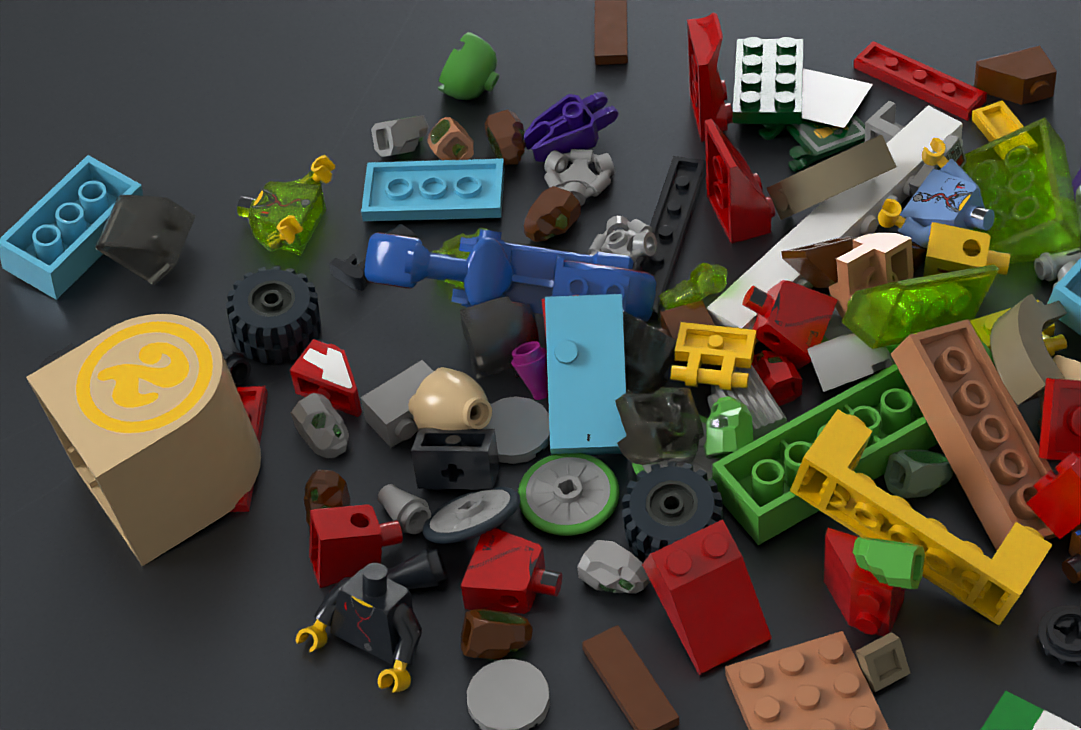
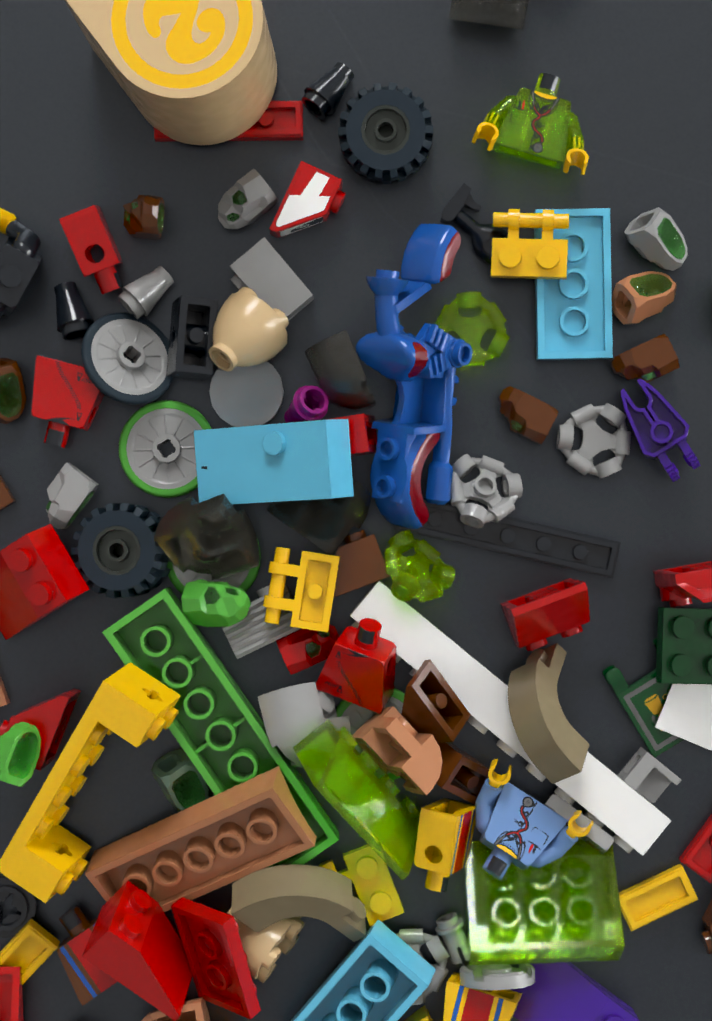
camera: 85 degrees right, 40 degrees up
none -> yellow plate [491,209,569,280]

